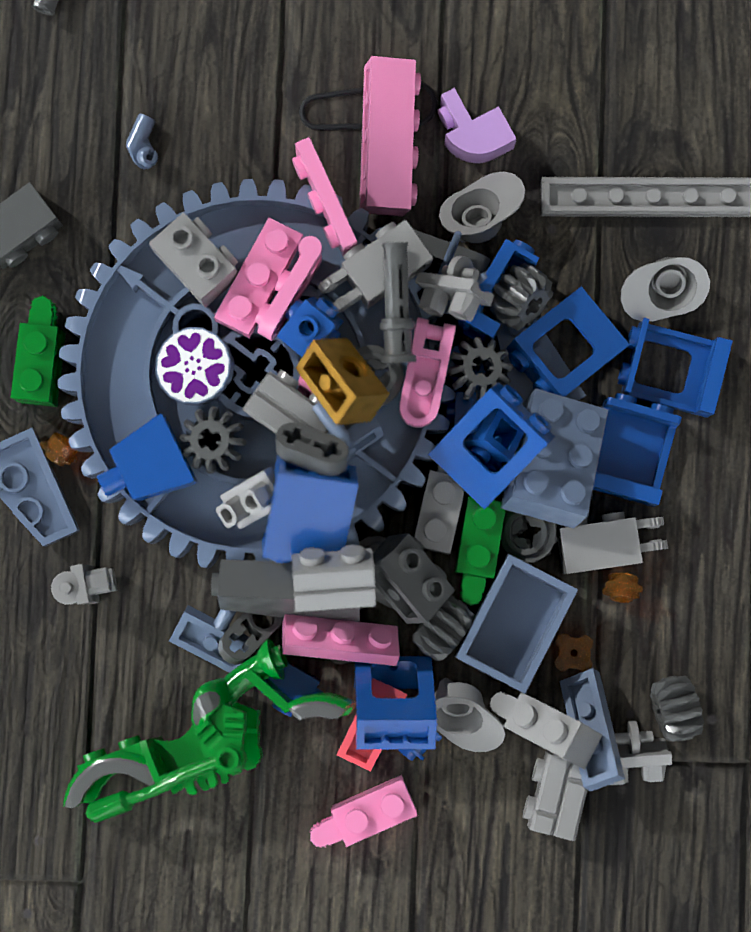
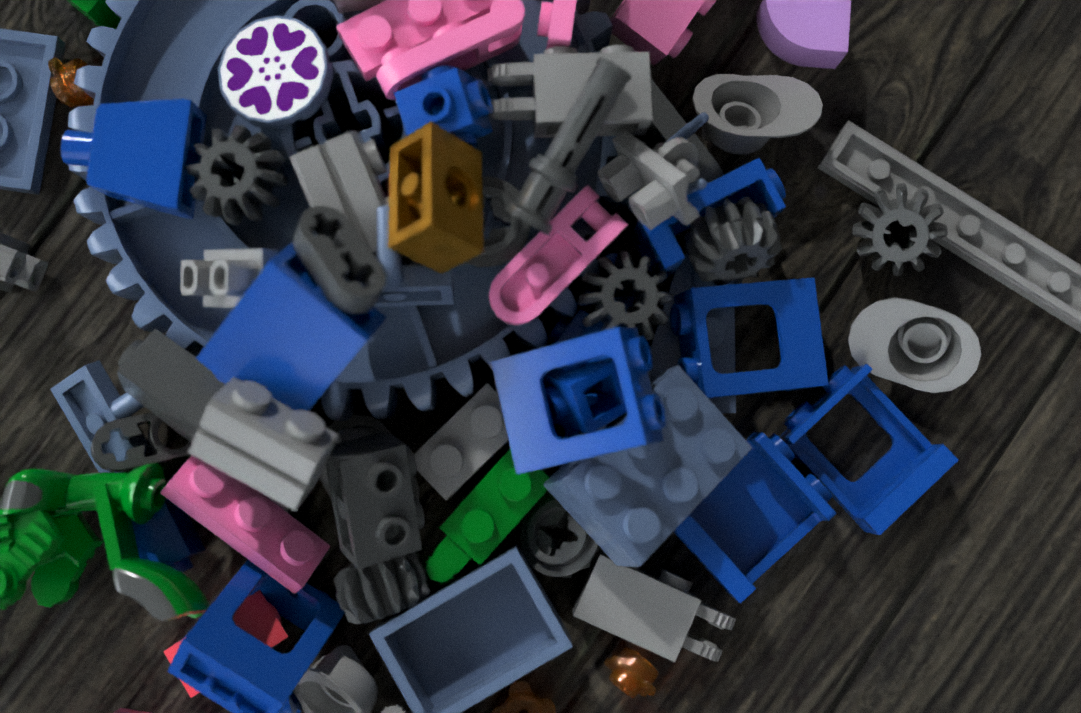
camera: 30 degrees right, 0 degrees up
none -> dark grey gear [852,183,948,277]

